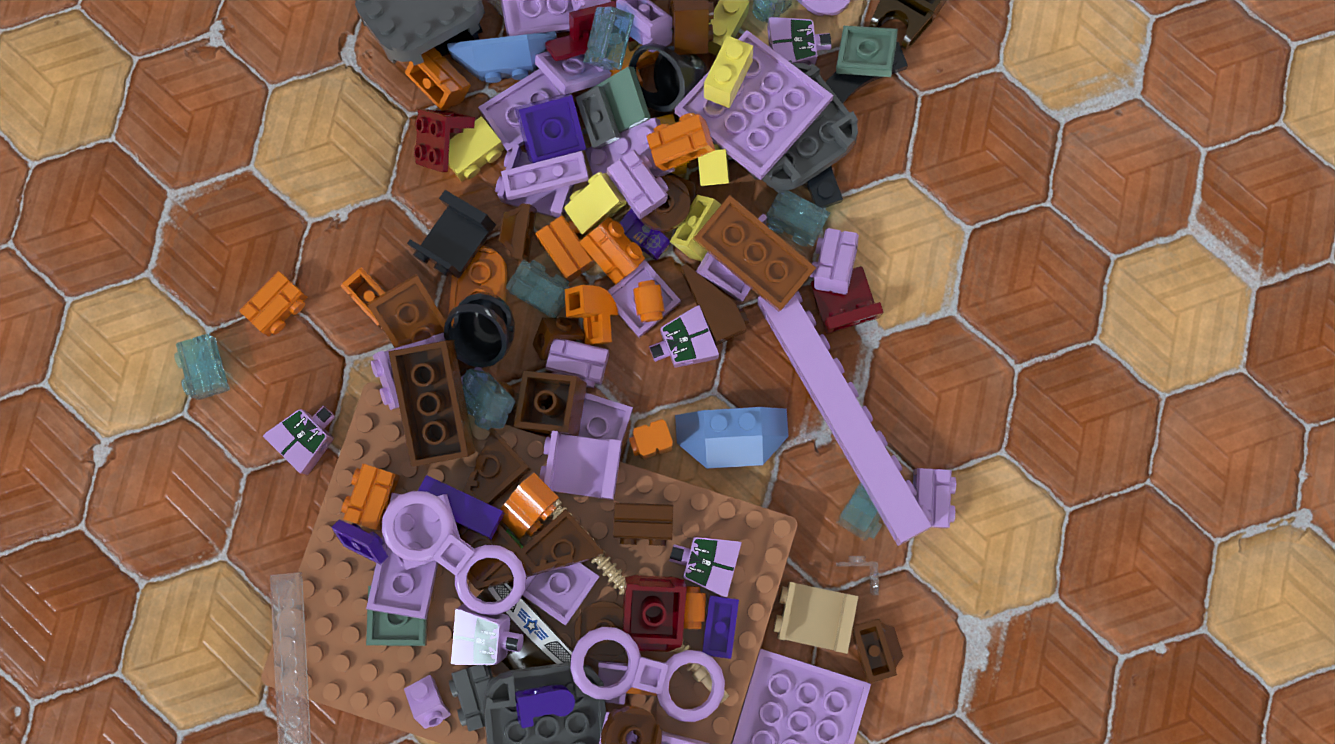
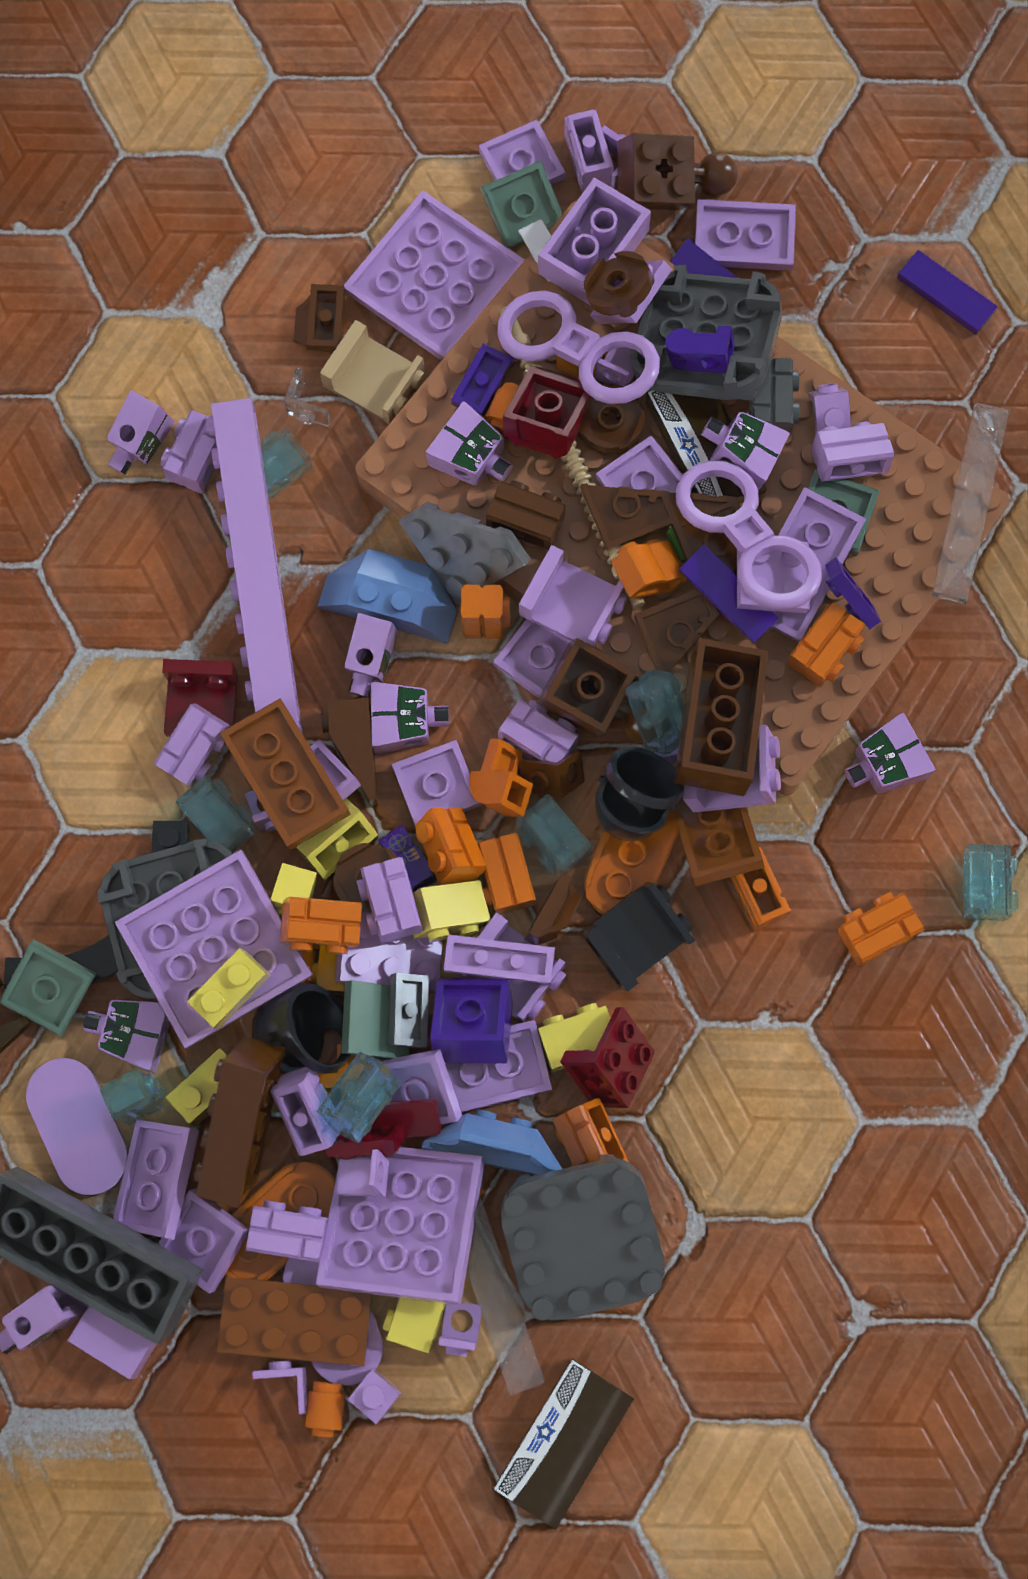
camera: 160 degrees left, 5 degrees down
orange brick [633,280,665,322] -> none
none -> lavender torso [107,390,175,475]
none -> lavender torso [345,613,399,698]
none -> flat silver plate [399,502,531,605]
none -> lavender brick [811,422,894,482]

